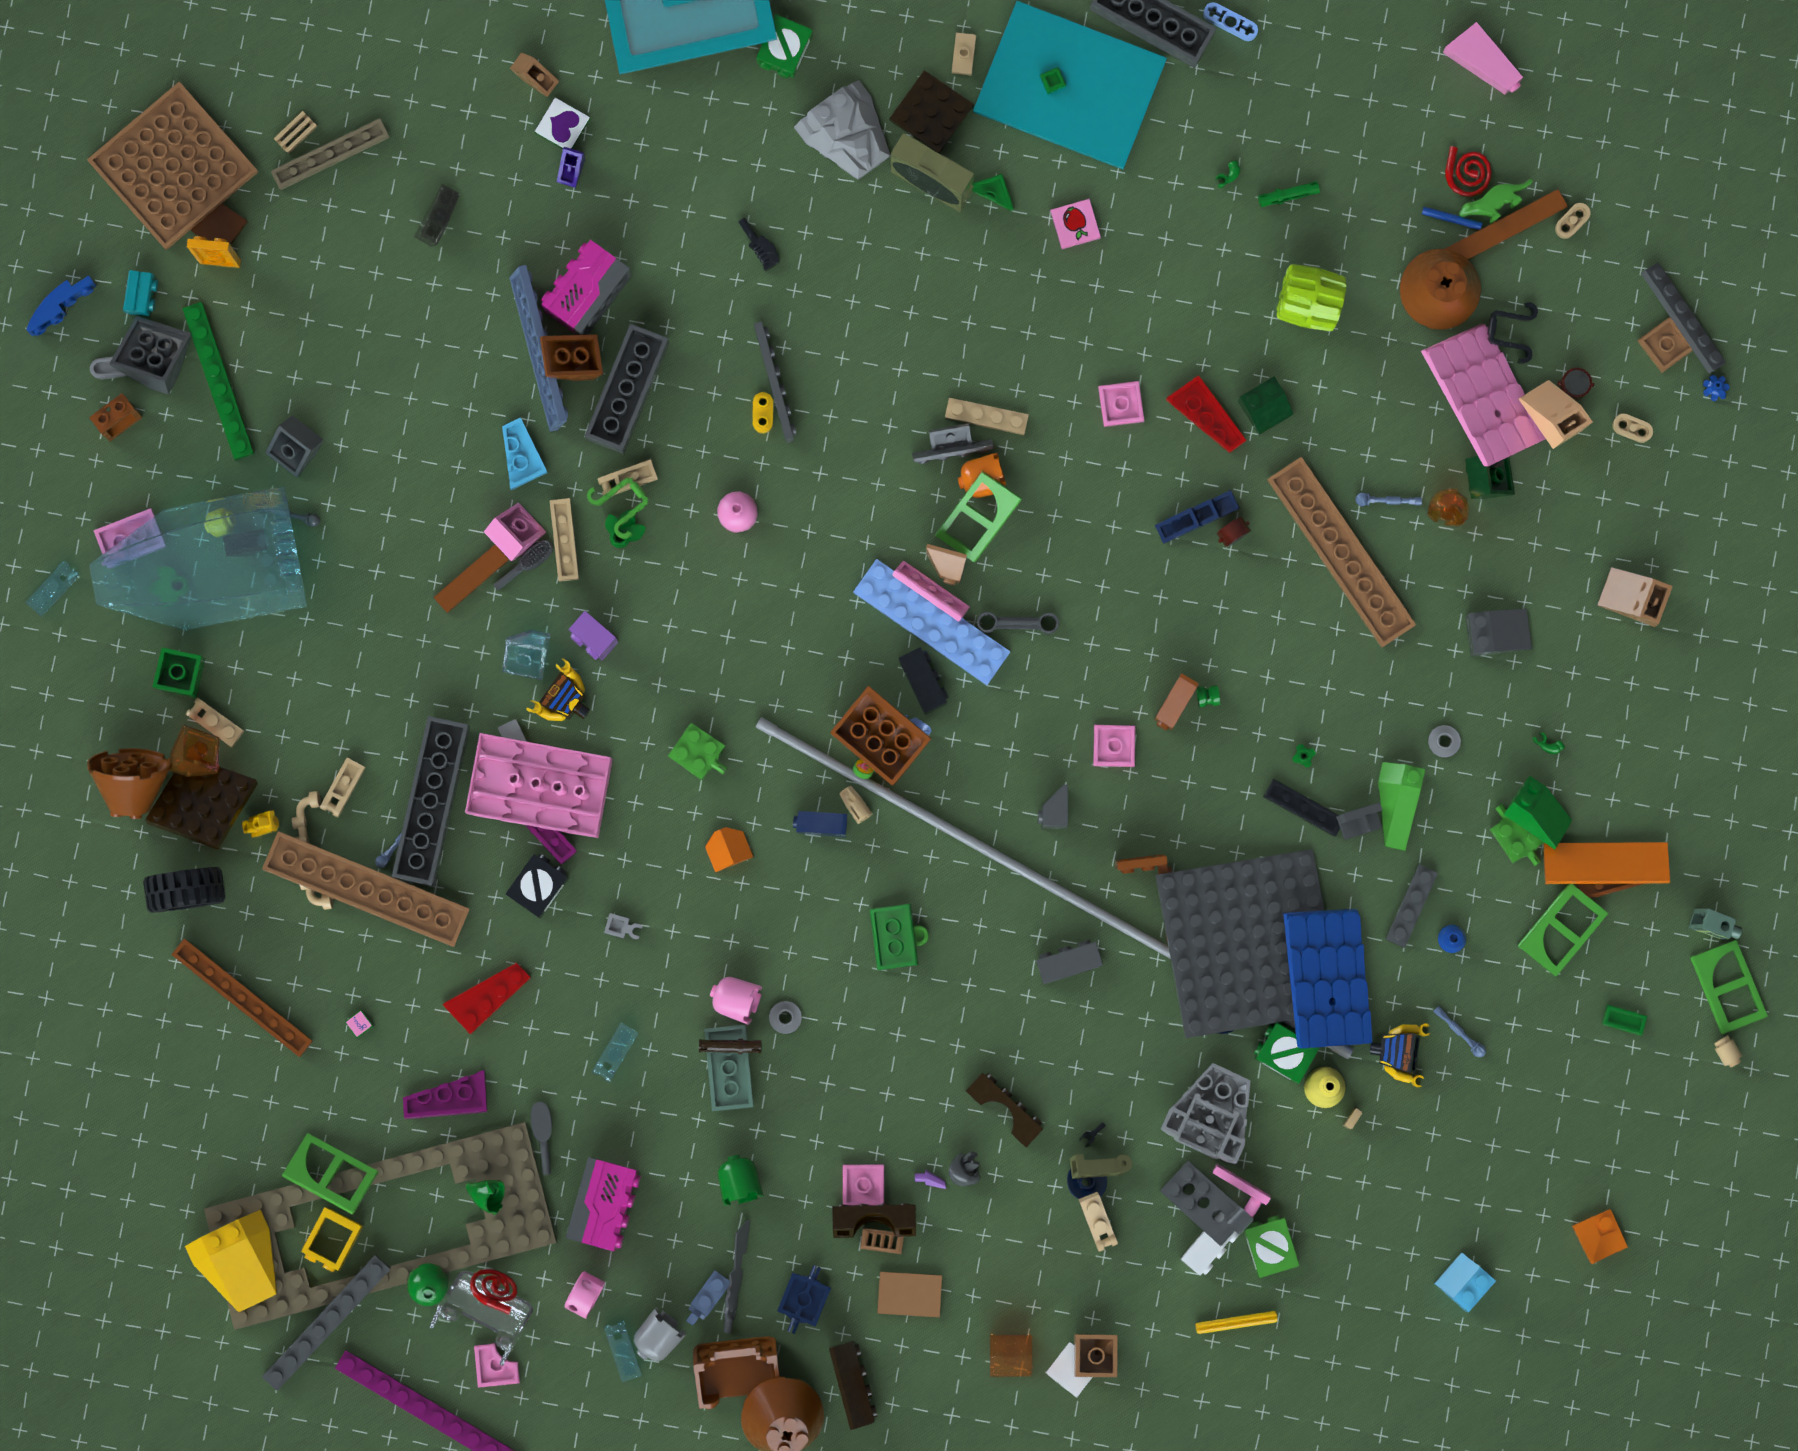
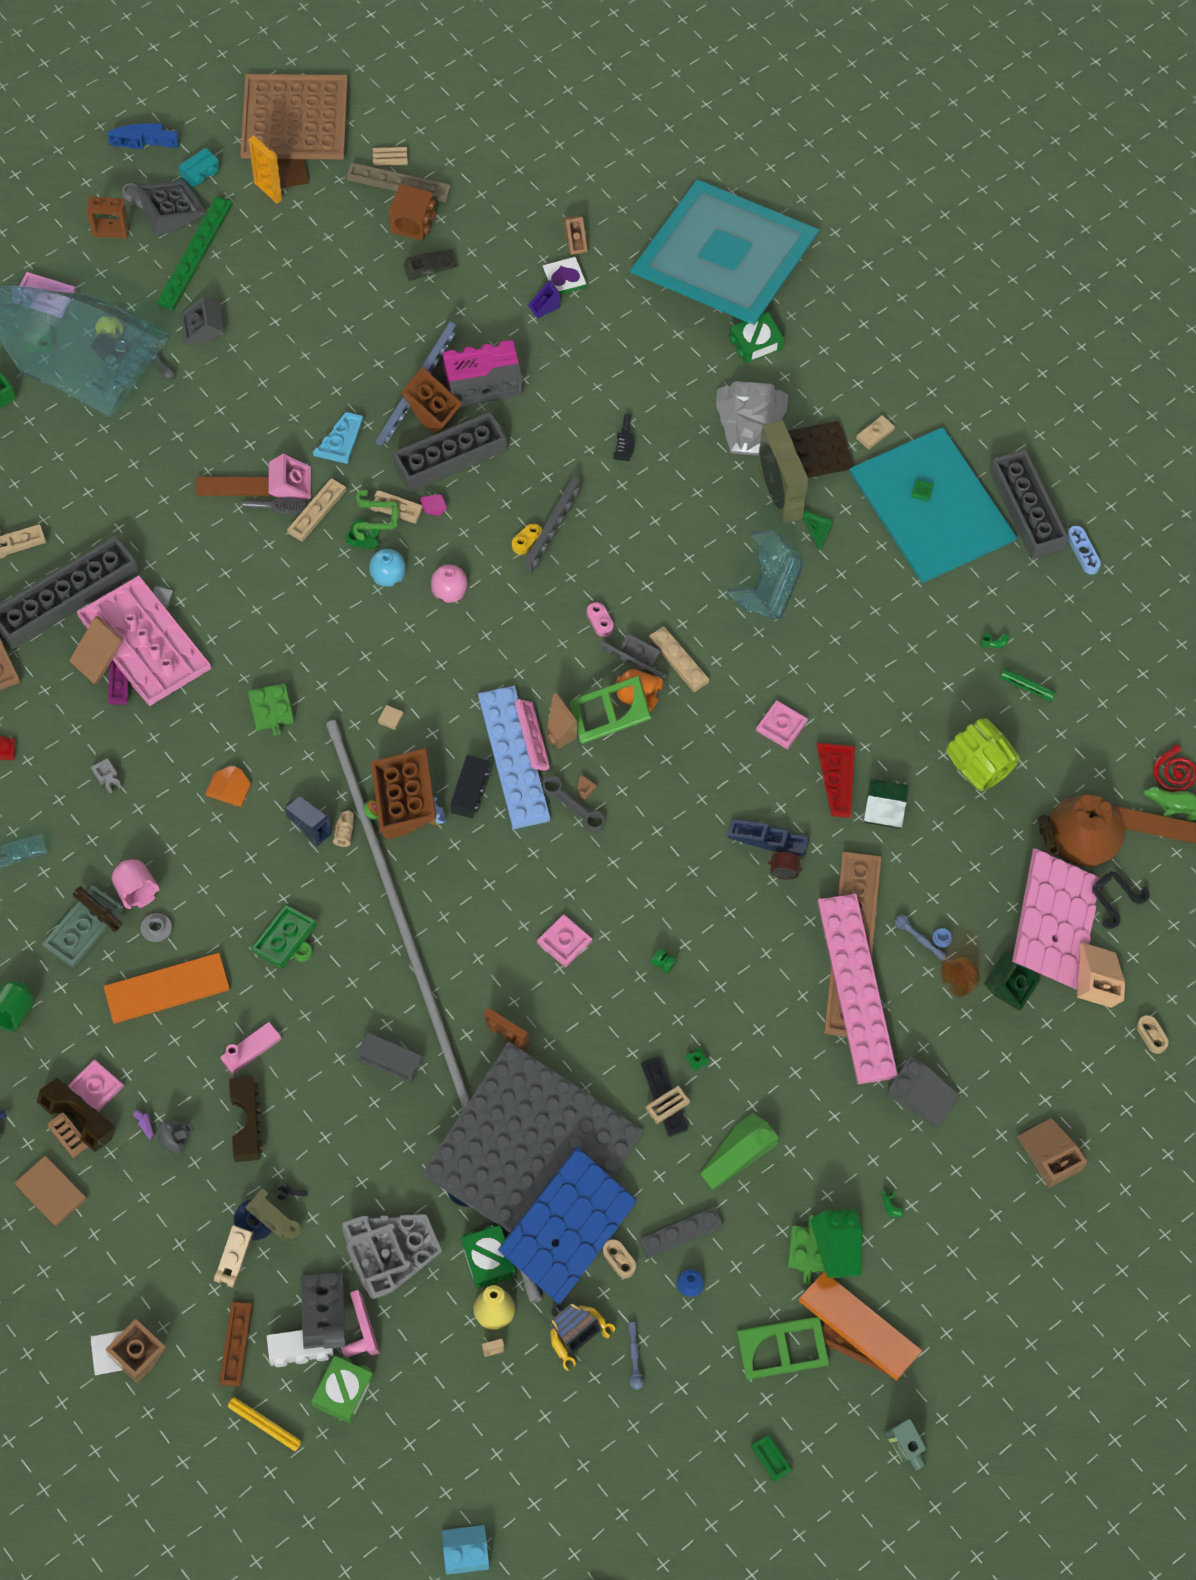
camera: 40 degrees right, 20 degrees down
clear light blue slope [502,630,551,680] -> none
black brick [506,853,569,919] -> none
torso [527,658,591,721] -> none
medium lavender brick [569,611,618,661] -> none
clear orange slope [990,1334,1032,1377] -> none
dark grey slope [1038,785,1068,829] -> none
bright pink tile [1050,199,1101,249] -> none
slope [1154,673,1199,731] -> none
dark grey panel [1337,802,1383,840] -> none
blue bar [1422,207,1482,230] -> none
light grey piece [1428,725,1461,758] -> none
pearl dark grey piece [1557,368,1594,400] -> none
bright green window [1690,940,1768,1034] -> none
tan brick [1714,1035,1743,1068] -> none
none -> medium nougat tile [69,616,124,684]
none -> orange tile [103,953,230,1024]
none -> dark orange tile [219,1301,253,1387]
none -> bright pink piece [220,1022,281,1074]
none -> medium azure cylinder [369,549,406,586]
none -> tan tile [378,705,404,730]
none -> dark orange brick [389,184,436,241]
none -> dark pink slope [420,494,447,516]
none -> medium nougat tile [578,775,597,801]
none -> bright pink plate [587,602,613,637]
none -> tan plate [603,1240,636,1278]
none -> tan tile [645,1085,690,1125]
none -> clear light blue windscreen [727,530,803,620]
none -> bright pink plate [817,894,898,1084]
none -> medium blue plate [932,928,952,948]
none -> dark brown pin [1037,815,1060,856]

